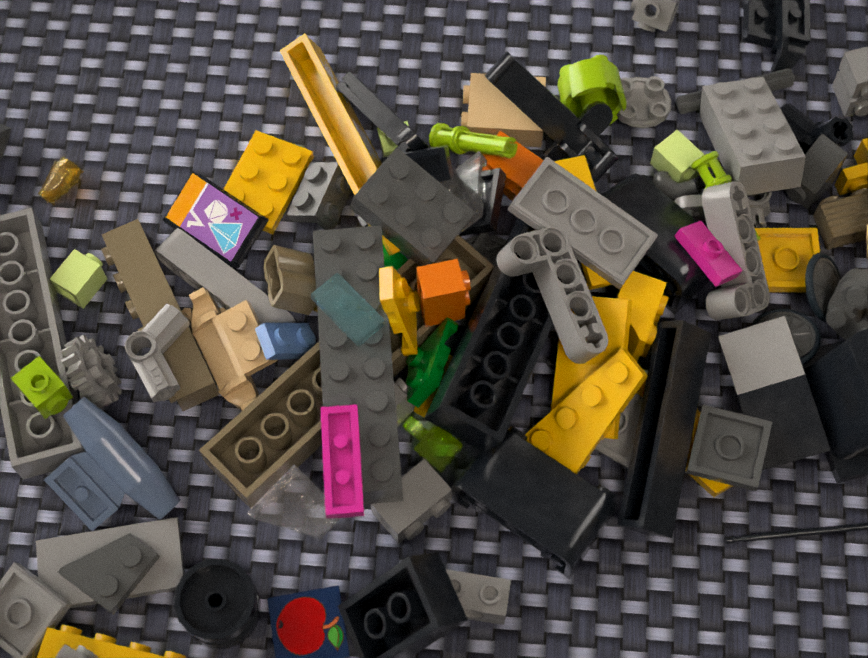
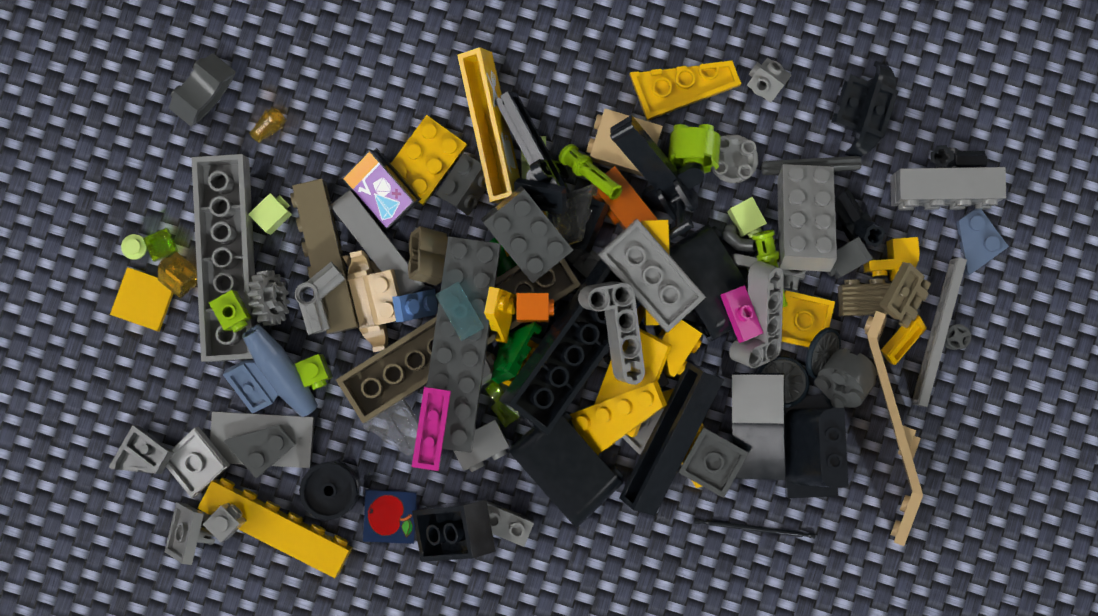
camera: 10 degrees right, 20 degrees up
none -> lime brick [295,354,333,390]
none -> yellow wing [629,61,741,121]

